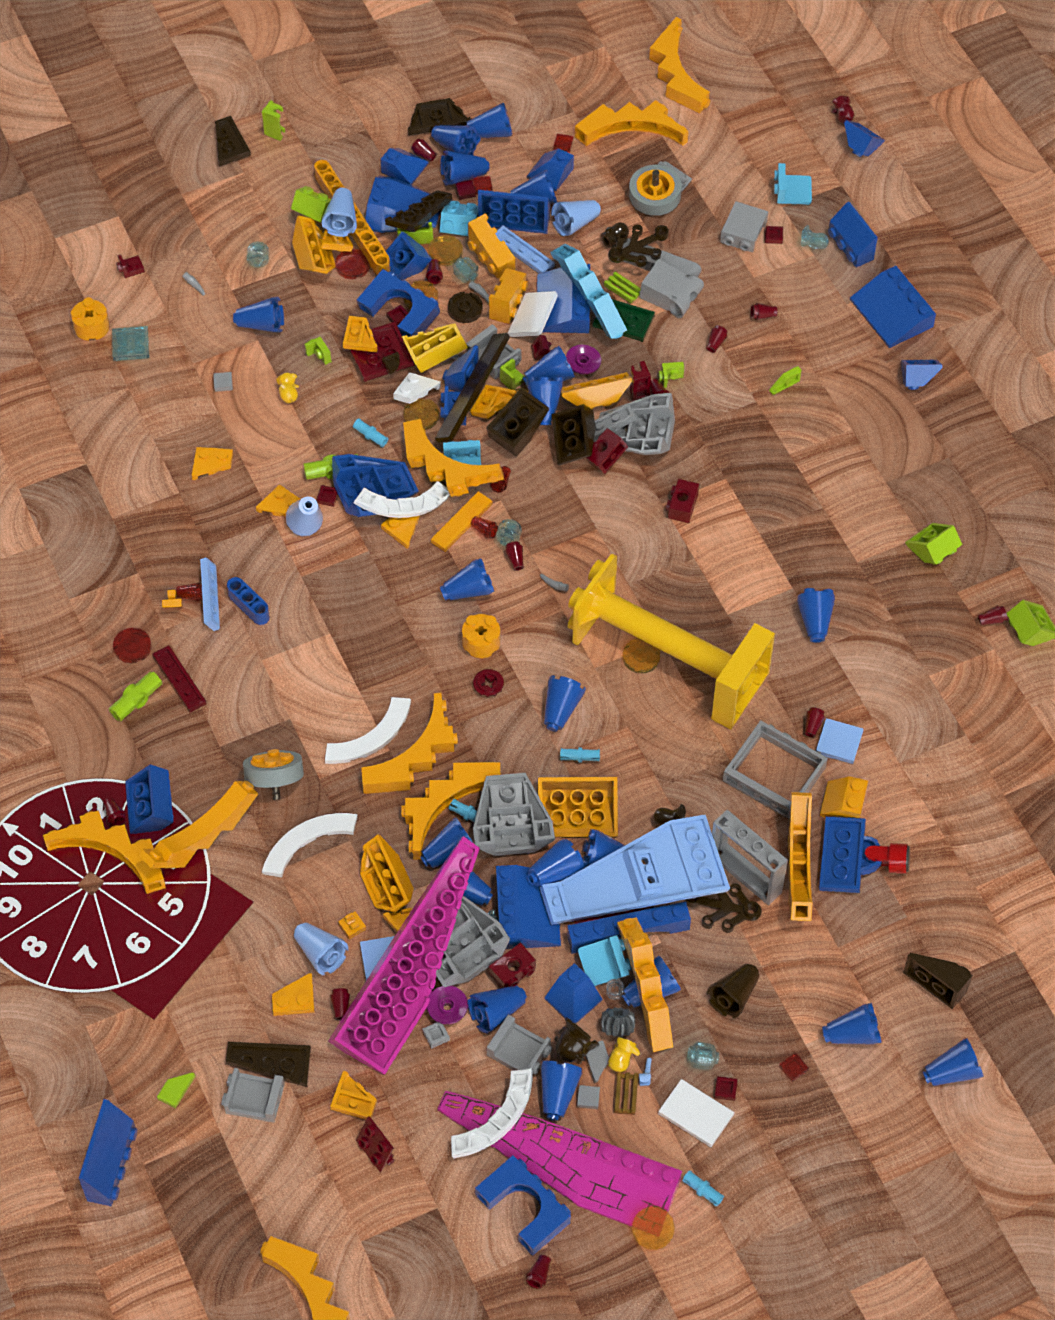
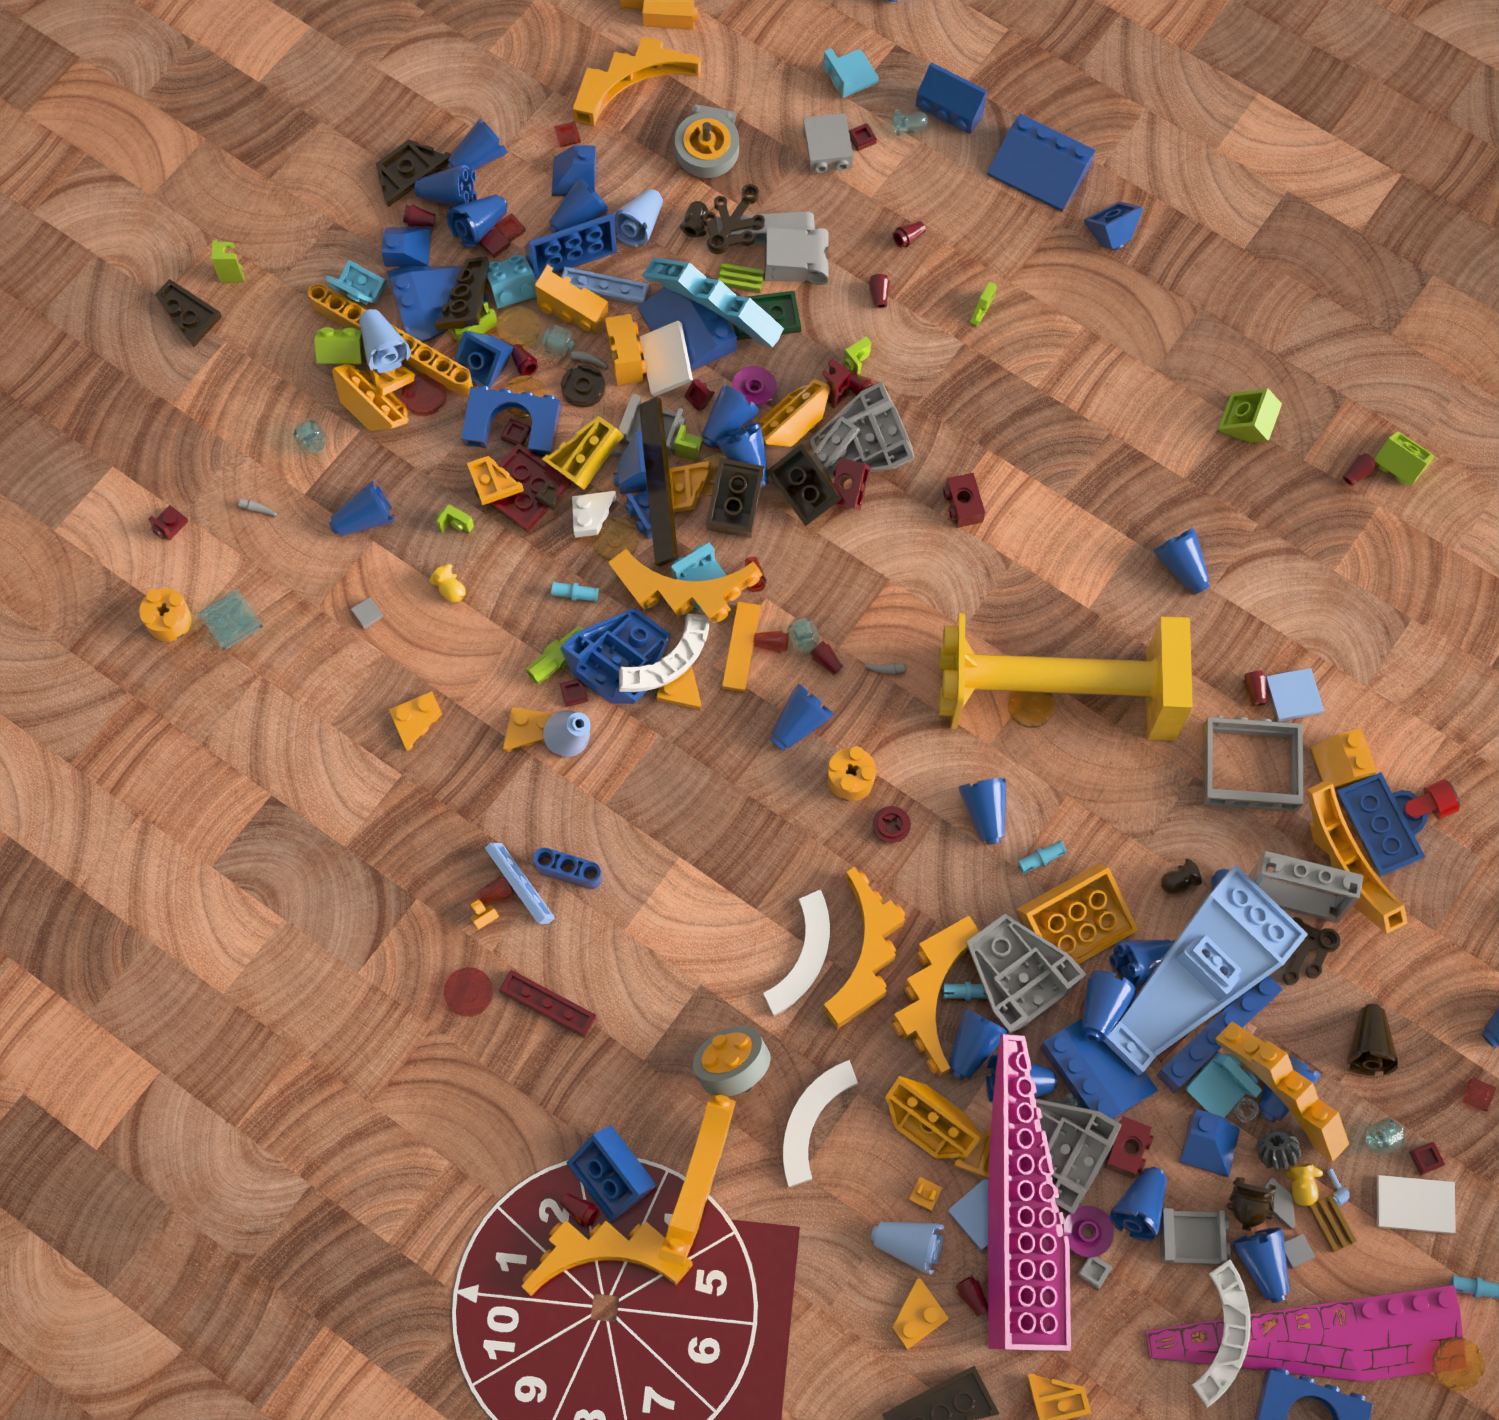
camera: 30 degrees left, 10 degrees up
lime piece [109,671,162,721] -> none
none -> medium azure bracket [324,260,388,305]

